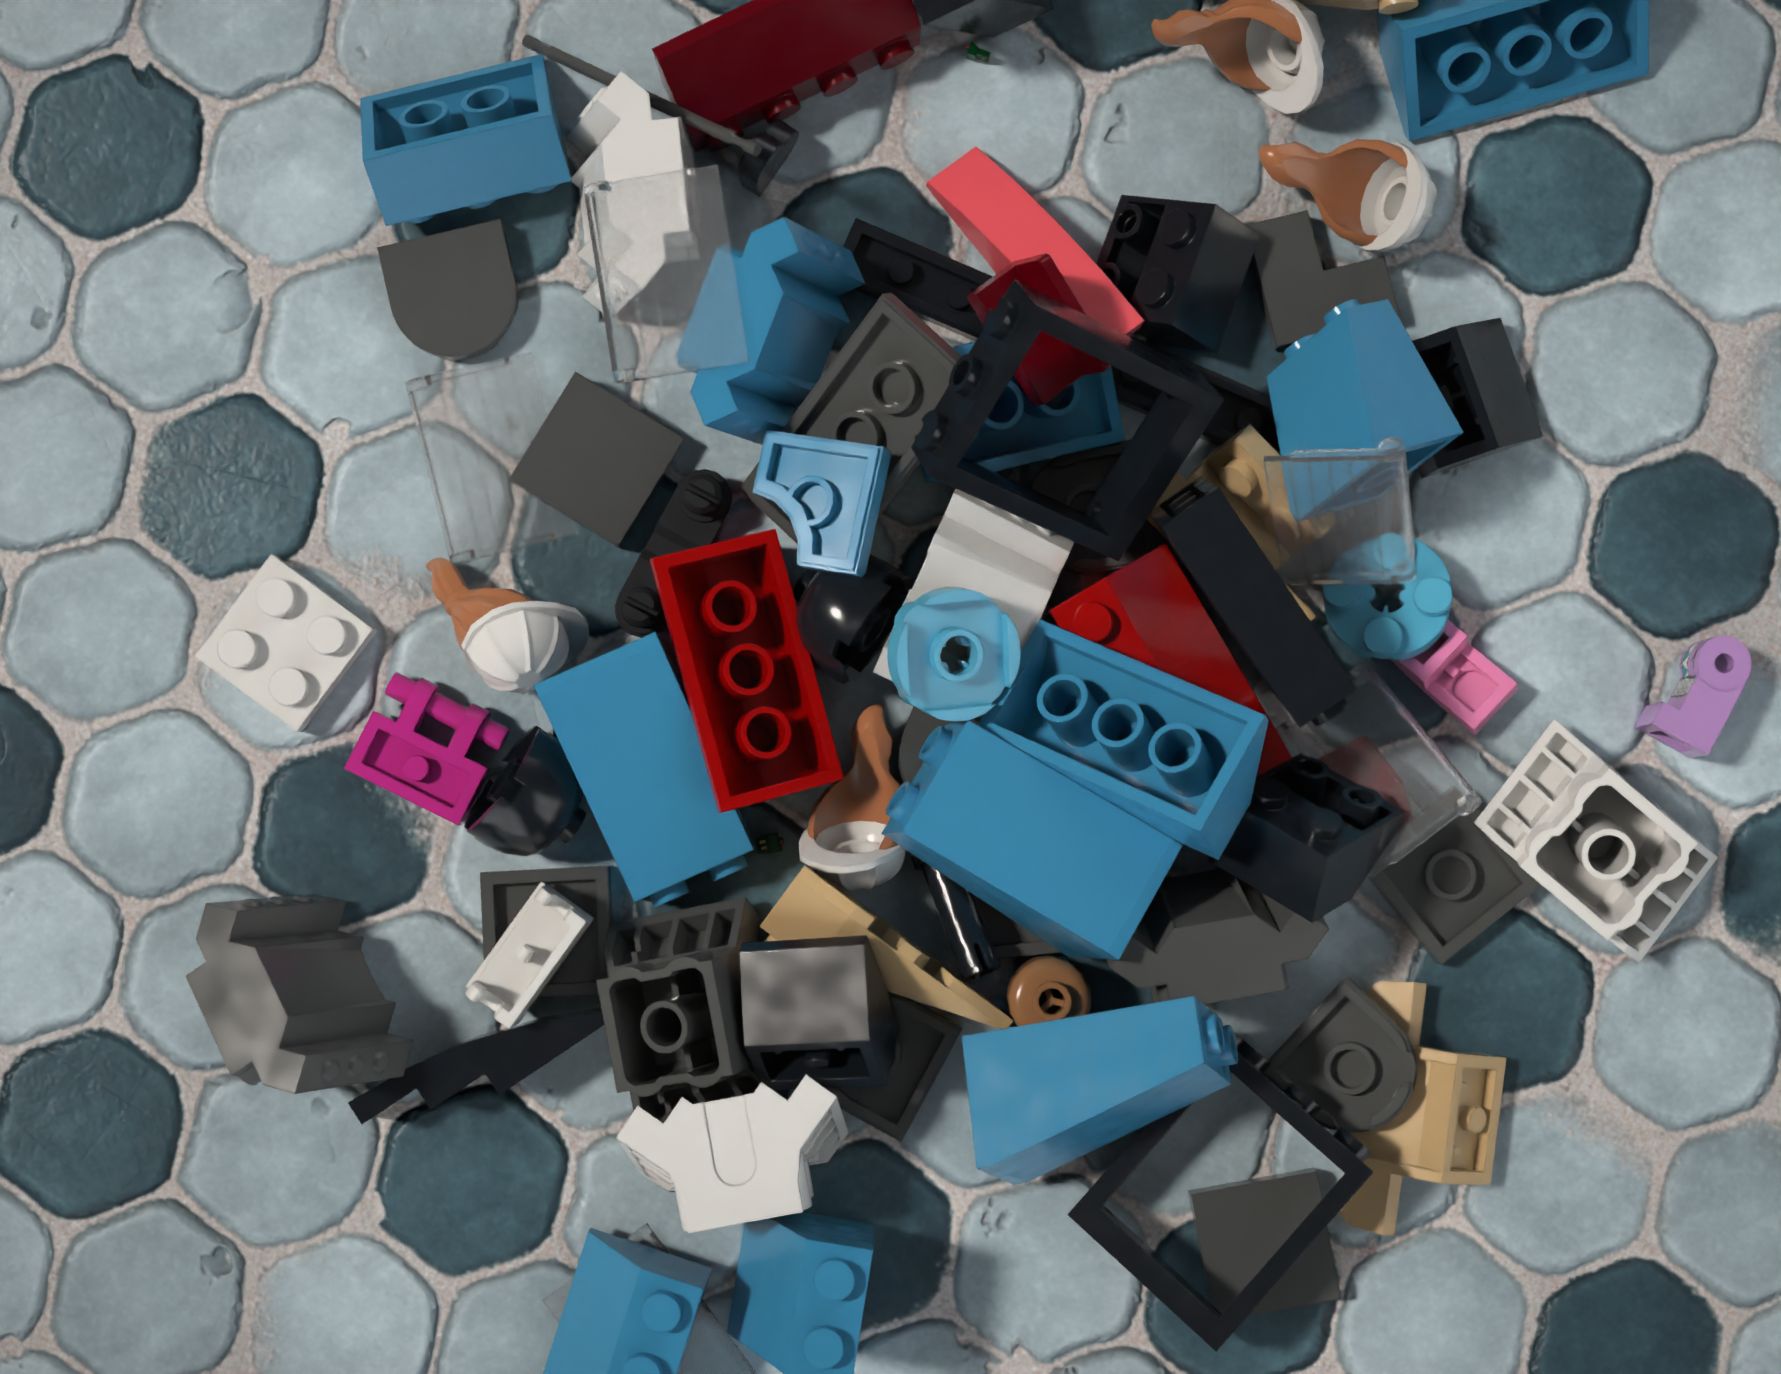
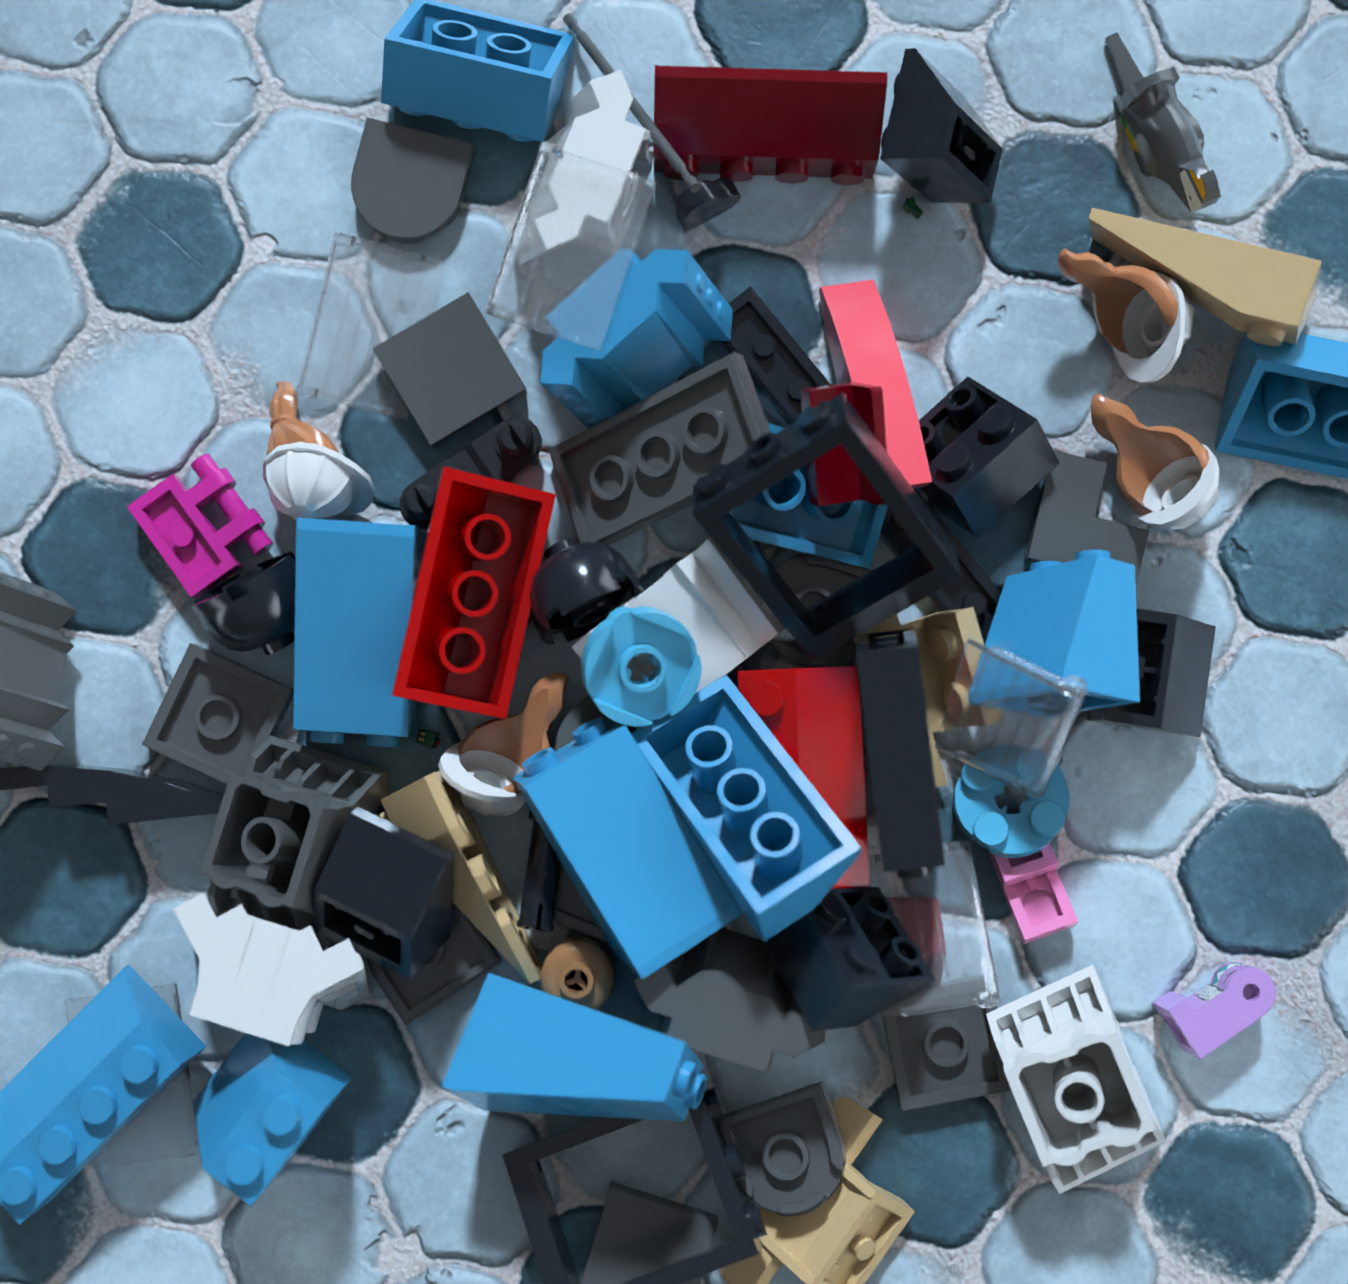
camera: 30 degrees right, 0 degrees up
white plate [195,554,378,732] -> none
white hinge [465,881,595,1029] -> none
dark azure tile [752,430,892,578] -> none

